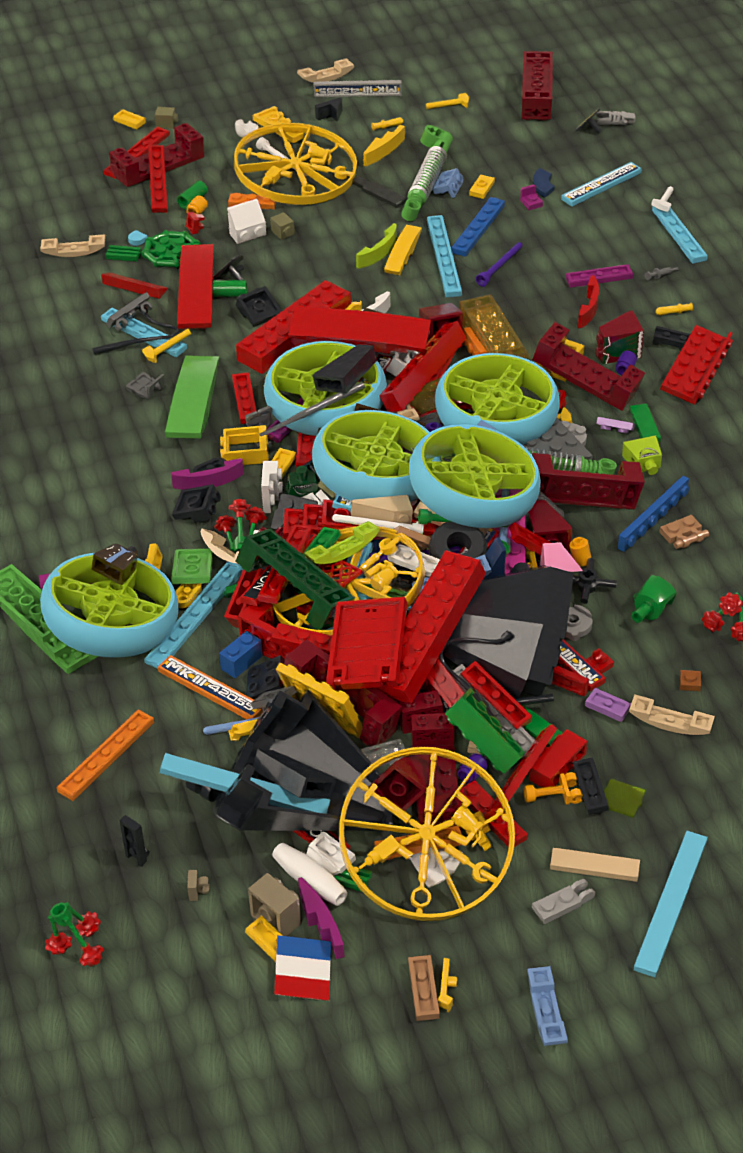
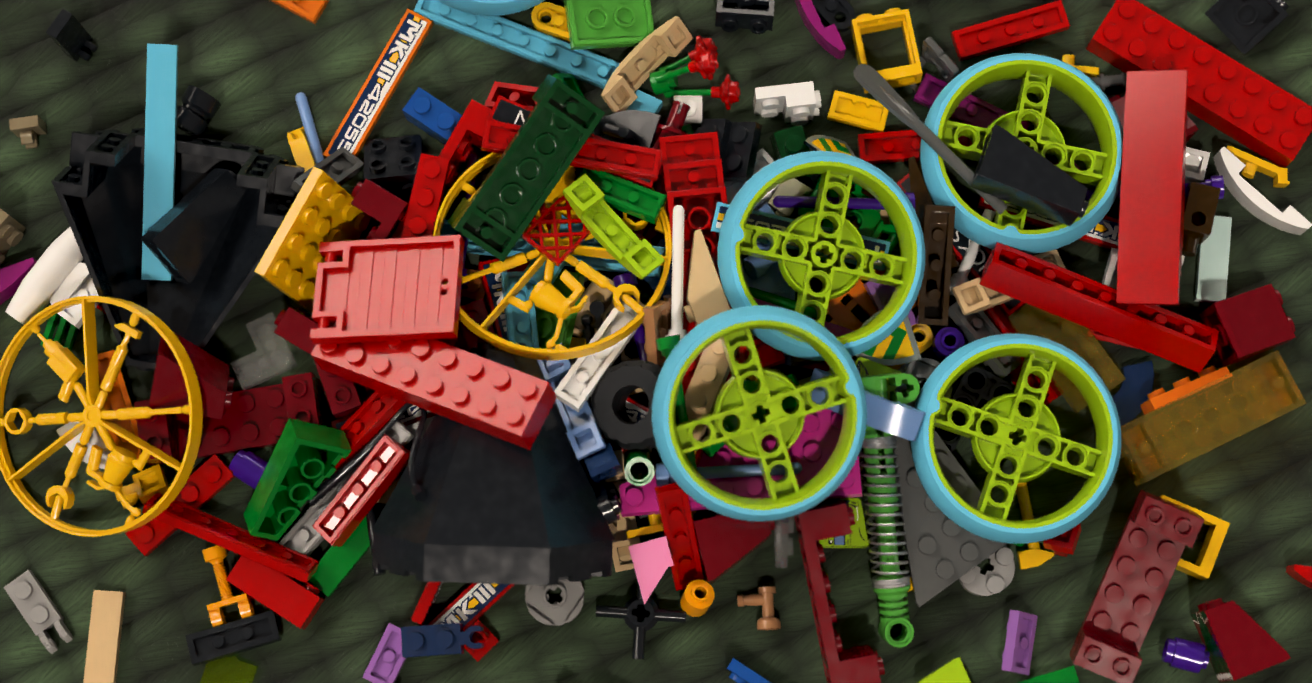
camera: 85 degrees right, 35 degrees up
none -> dark blue plate [401,623,485,658]
none -> medium nougat piece [737,586,781,631]

